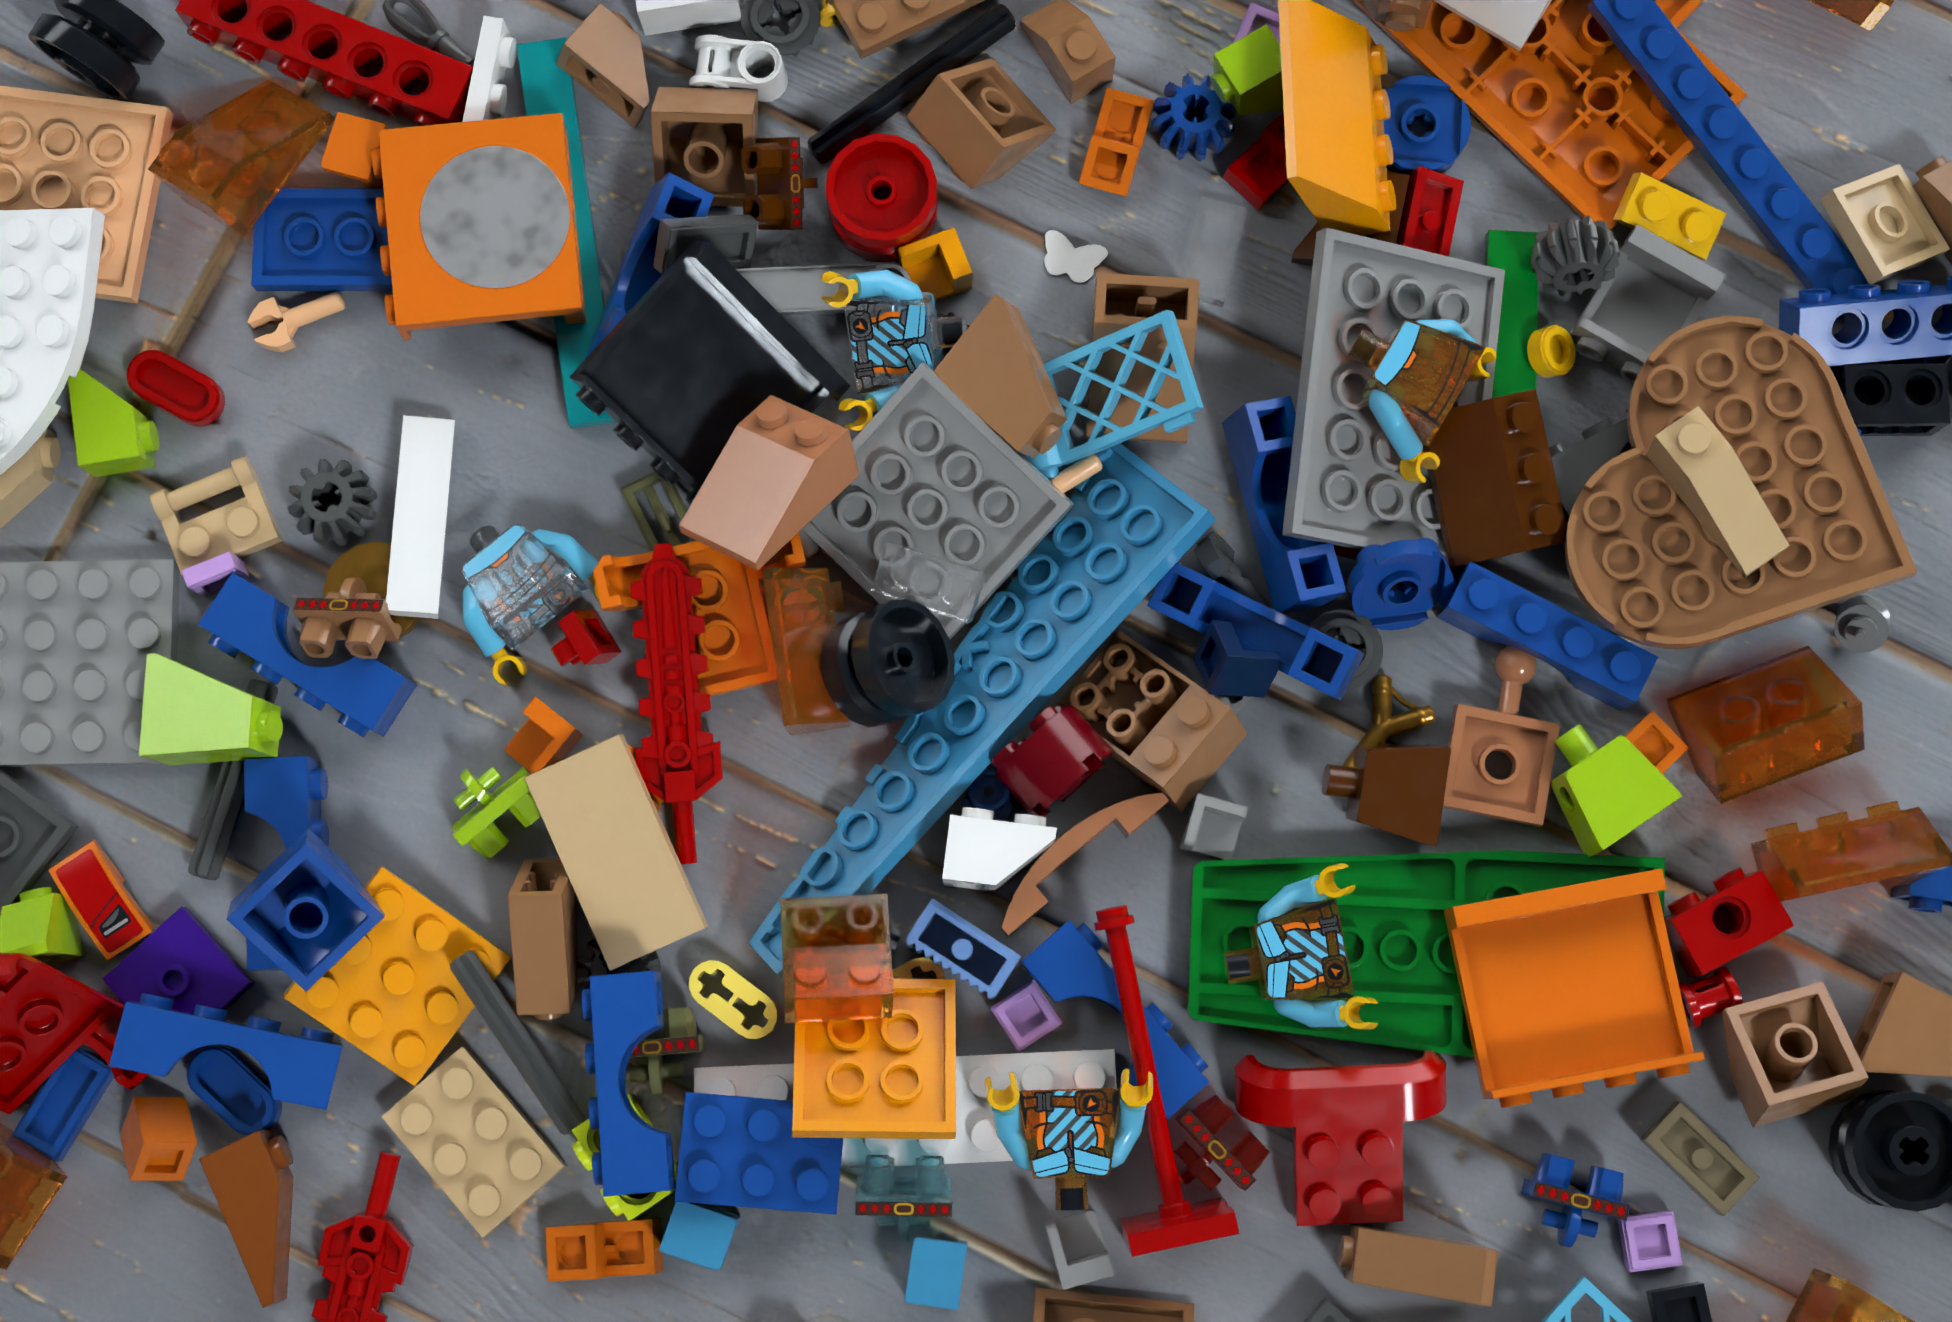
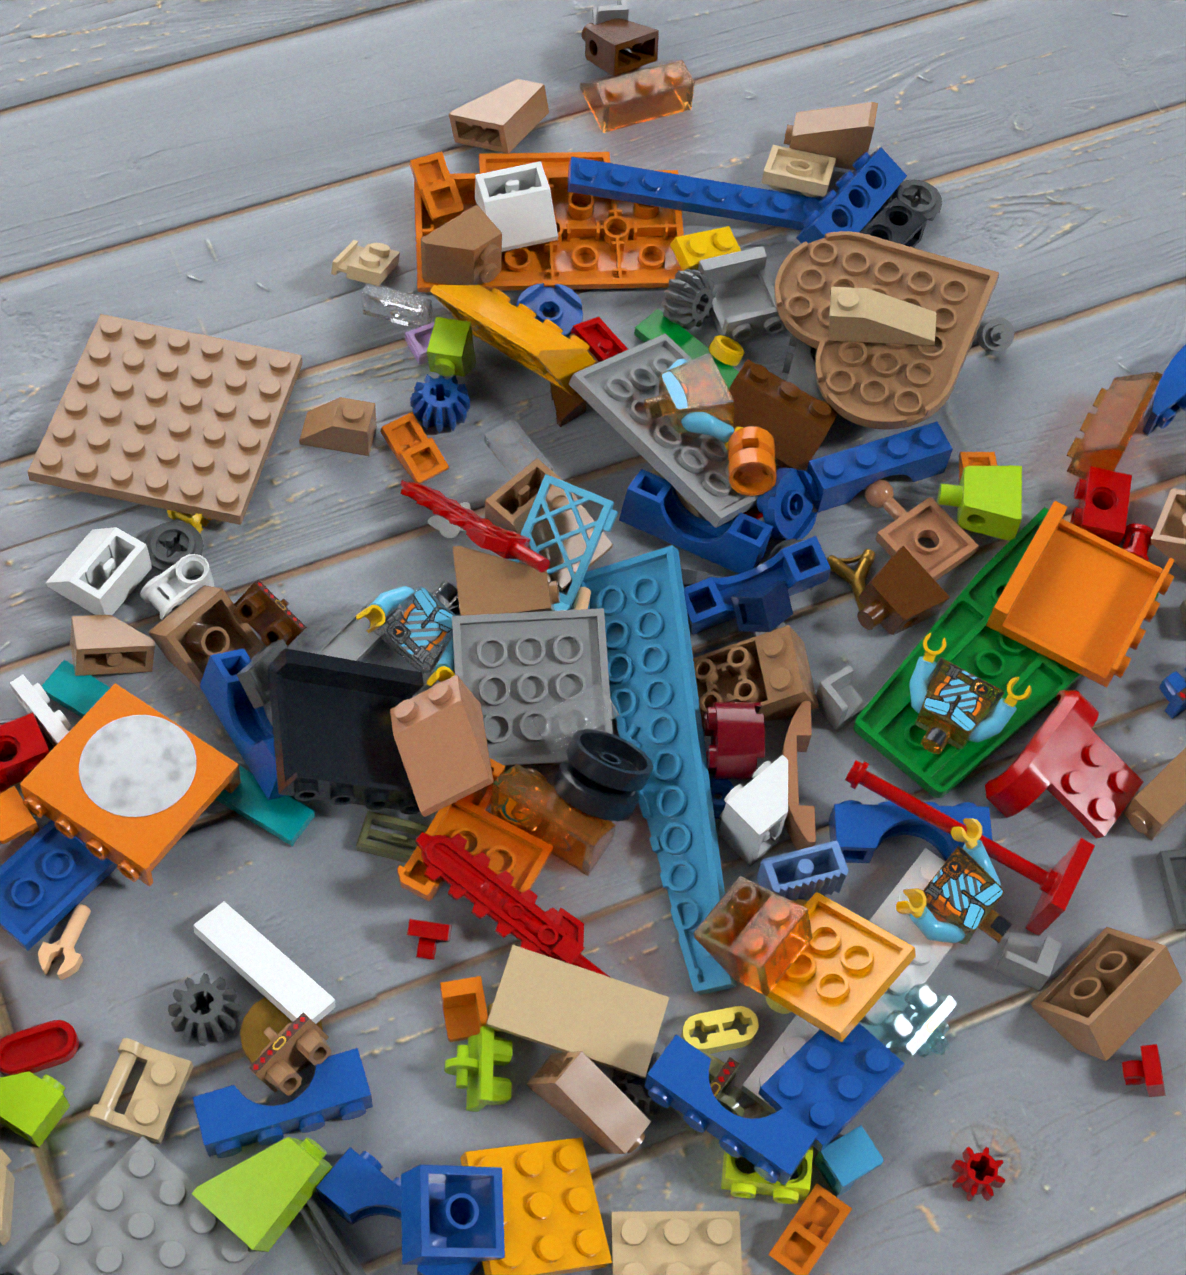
camera: 55 degrees left, 20 degrees down
lavender tile [181,551,250,597] -> none
dark grey axle [450,950,585,1135] -> none
clear torso [462,524,600,685] -> none
black axle [807,4,1016,164] -> none
red wheel [825,133,938,262] -> none
light orange panel [898,227,973,302] -> none
dark azure panel [904,1237,967,1310] -> none
medium nougat slope [906,58,1056,189] -> none
lavender tile [990,979,1062,1052] -> none
clear red hips [1174,1095,1269,1191] -> none
red slope [1222,112,1289,211] -> none
clear orange slope [1667,646,1865,804] -> none
none -> red bar [400,480,550,573]
none -> orange wheel [727,426,777,496]

